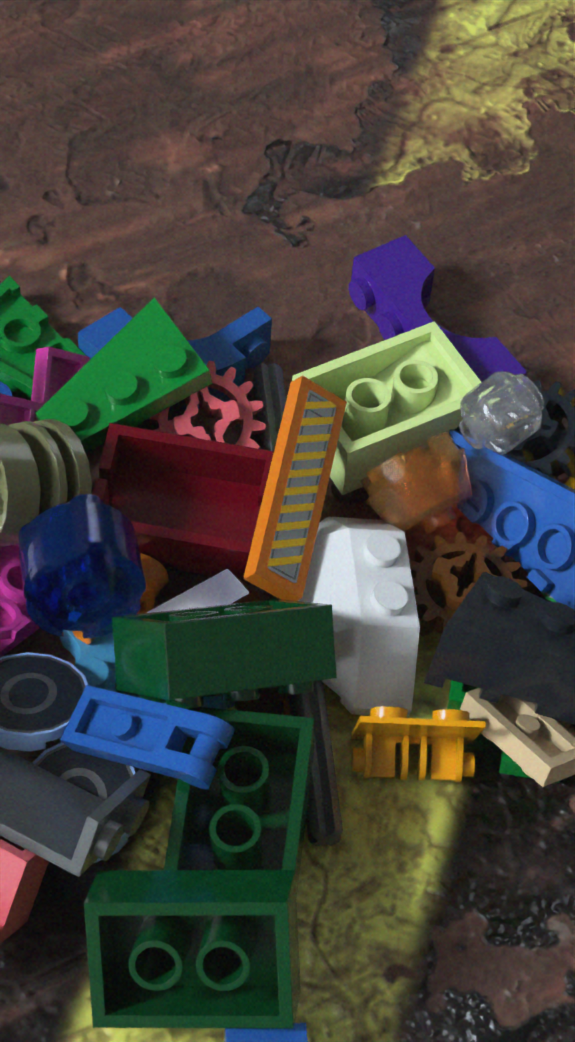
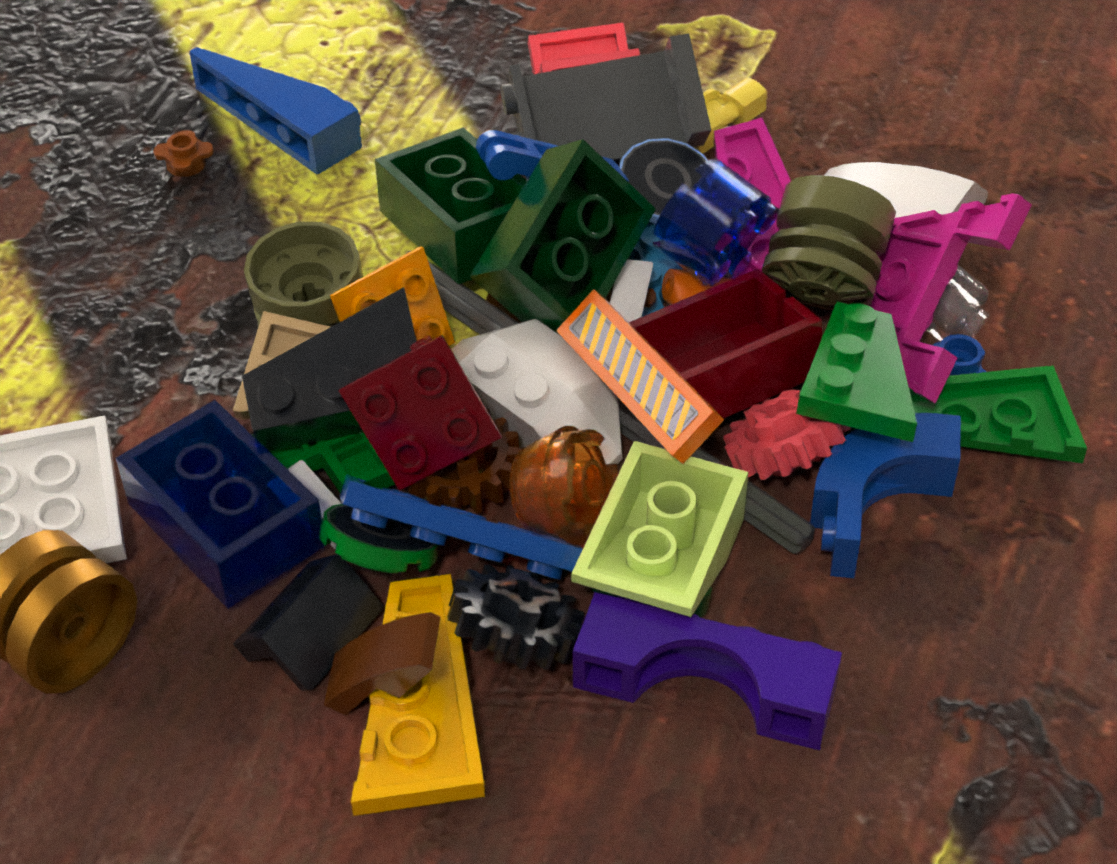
camera: 145 degrees right, 5 degrees down
dark green brick [84,870,301,1028] -> none
clear head [459,371,544,455] -> none
none -> olive wheel [244,222,364,327]
none -> dark red hinge [338,335,502,490]

